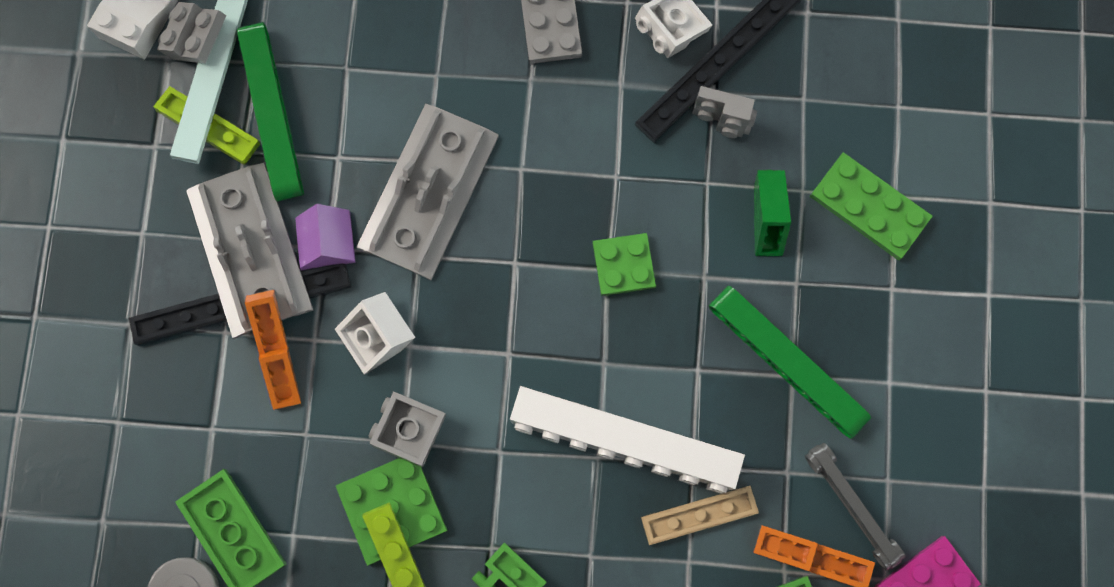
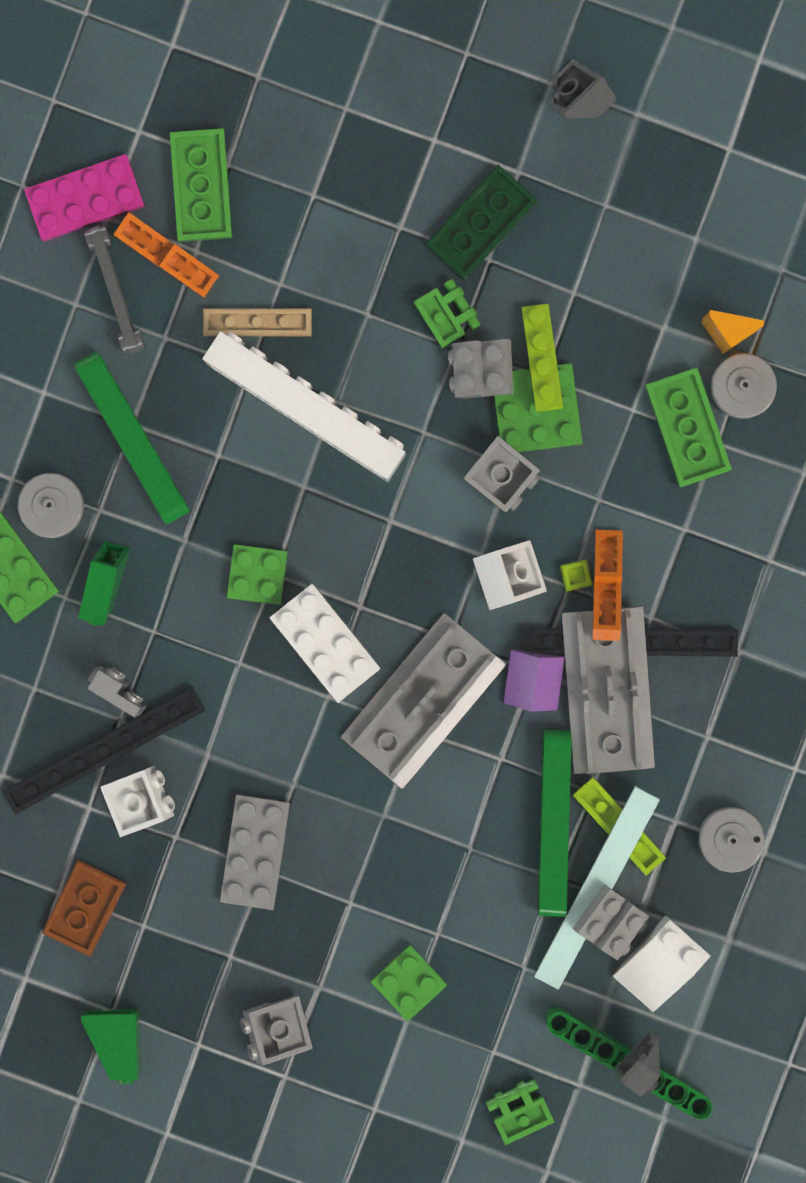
camera: 165 degrees left, 10 degrees up
none -> light grey wheel [18,473,84,538]
none -> white brick [270,584,381,703]
none -> light grey plate [448,339,514,399]
none -> lime tile [560,559,593,592]
none -> light grey wheel [698,806,765,873]

